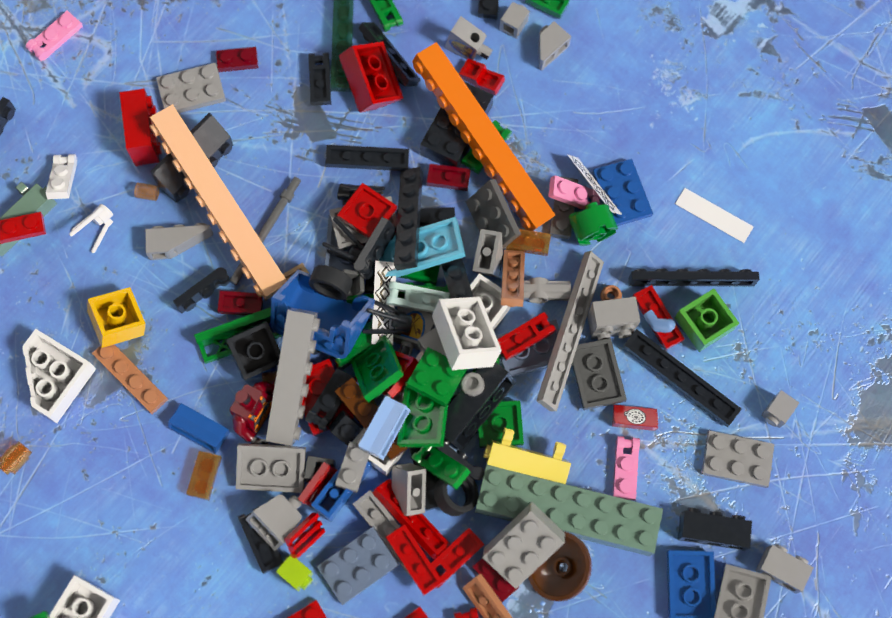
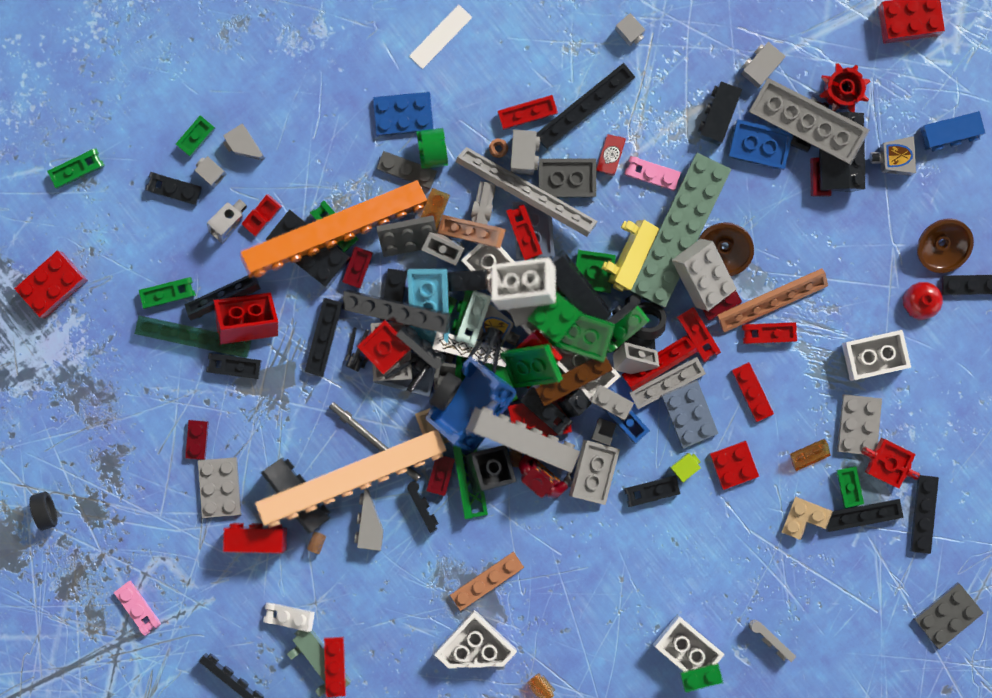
camera: 75 degrees left, 15 degrees up
white plant [69,204,113,253] -> none
yellow brick [87,287,146,348] -> none
blue piece [168,403,230,454] -> none
clear orange plate [186,451,222,501] -> none
light grey torso [245,494,302,551] -> none
red tile [284,513,325,558] -> none
red tile [297,462,337,507] -> none
light blue piece [358,396,410,460] -> none
red plate [386,524,443,596] -> none
light grey tile [461,372,485,396] -> none
bright pink plate [548,175,601,210] -> none
white sticker [568,155,622,215] -> none
black plate [628,269,760,287] -> none
medium blue arm [643,310,675,333] -> none
bright green brick [674,289,739,352] -> none
light grey plate [701,430,774,488] -> none

